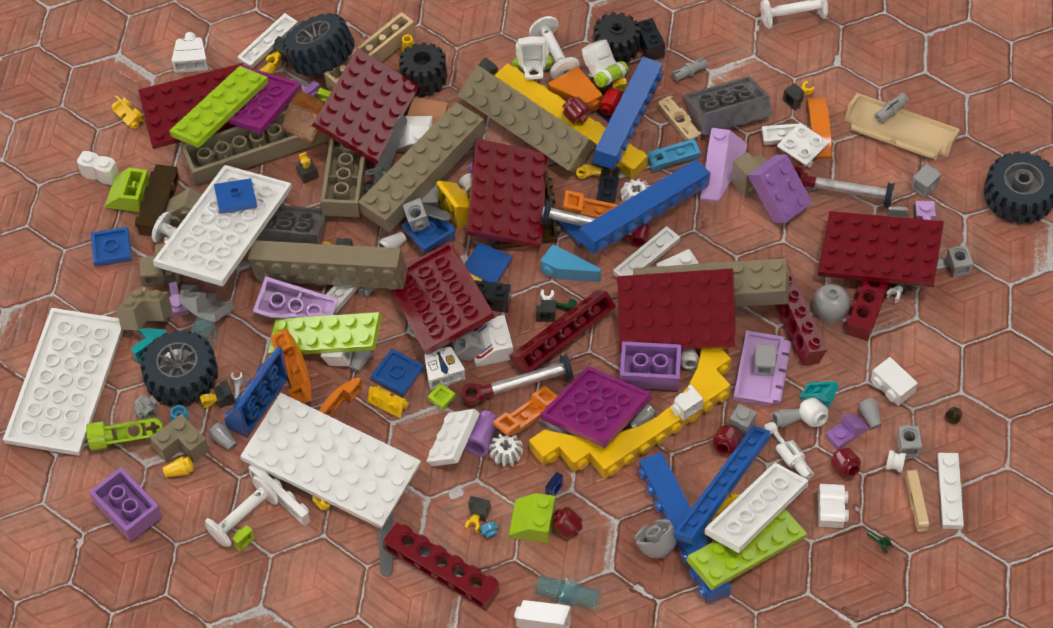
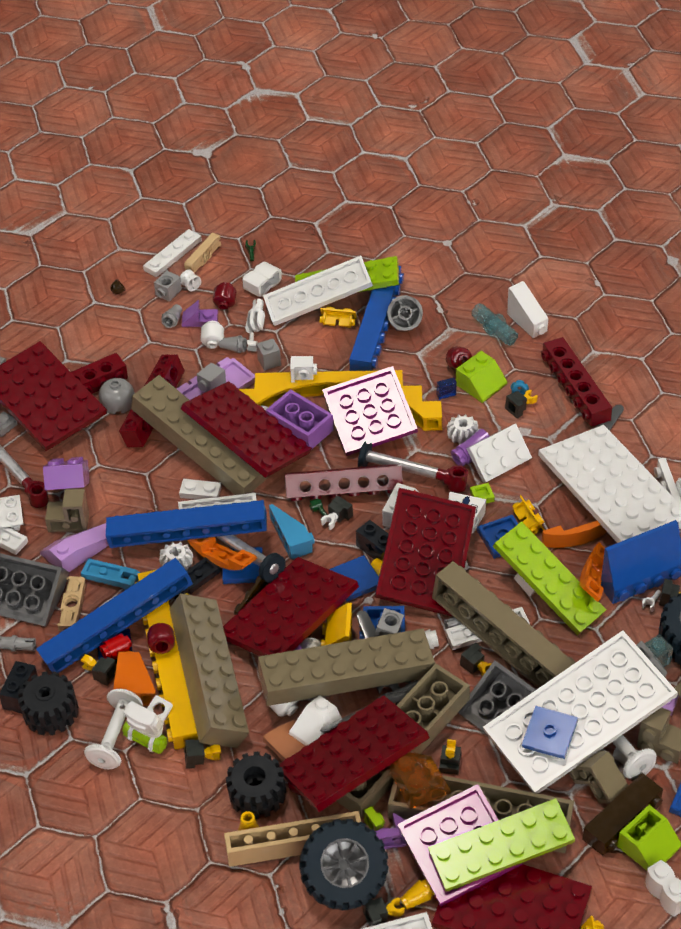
camera: 145 degrees left, 10 degrees down
lavender wedge [253,276,339,318] -> none
orange slope [492,386,558,435] -> none
white piece [581,40,629,87] -> none
blue plate [674,426,771,545] -> none
dark red head [712,425,741,455] -> none
teal slope [799,381,840,408] -> none
white brick [871,357,918,406] -> none

